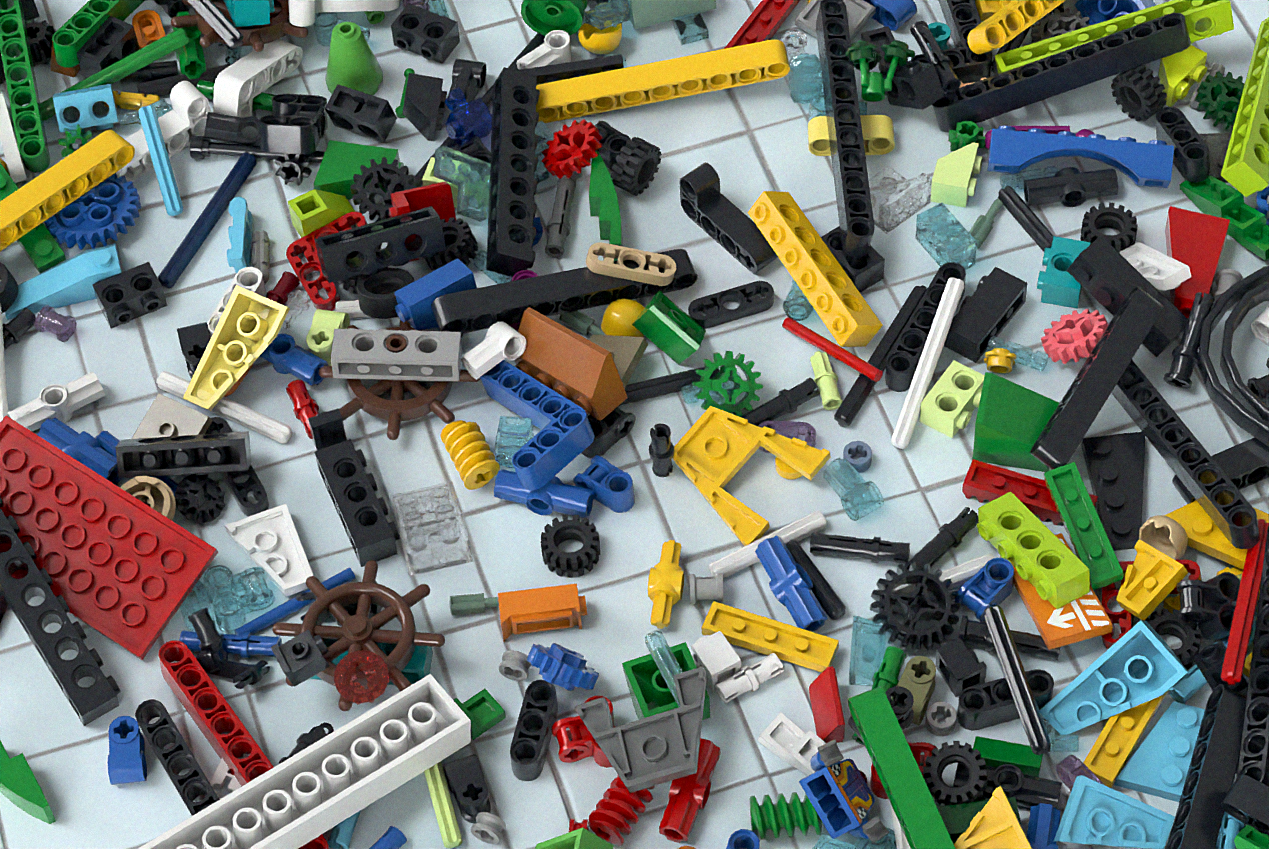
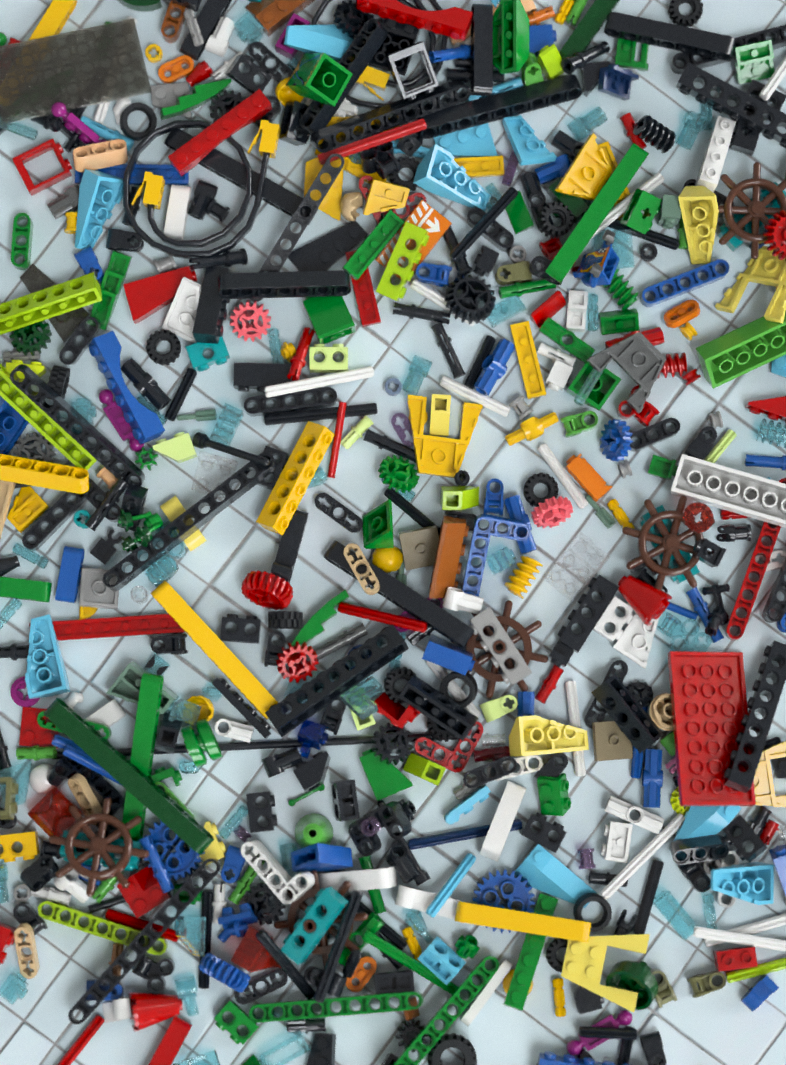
camera: 130 degrees left, 30 degrees up
none -> clear light blue brick [71,398,97,427]
none -> black piece [151,634,188,655]
none -> black piece [192,432,270,466]
none -> black brick [220,614,261,644]
none -> red gear [241,570,294,610]
none -> red pin [287,327,315,381]
none -> blue slope [291,843,353,872]
none -> red axle [338,602,428,633]
none -> black axle [342,949,362,978]
none -> clear purple bush [360,817,380,836]
none -> light yellow slope [429,394,451,436]
none -> lime slope [440,486,479,510]
none -> black beam [462,756,517,788]
none -> white beam [480,781,526,862]
none -> coral gear [531,496,573,529]
none -> green bracket [537,773,571,816]
none -> white axle [538,443,588,509]
none -> green piece [539,317,595,363]
none -> bright green piece [560,411,598,438]
none -> clear light blue axle [587,294,598,332]
none -> white brick [593,596,634,642]
none -> green slope [599,308,639,335]
none -> white bracket [601,821,633,863]
none -> yellow axle [607,499,635,529]
none -> red cone [618,575,672,626]

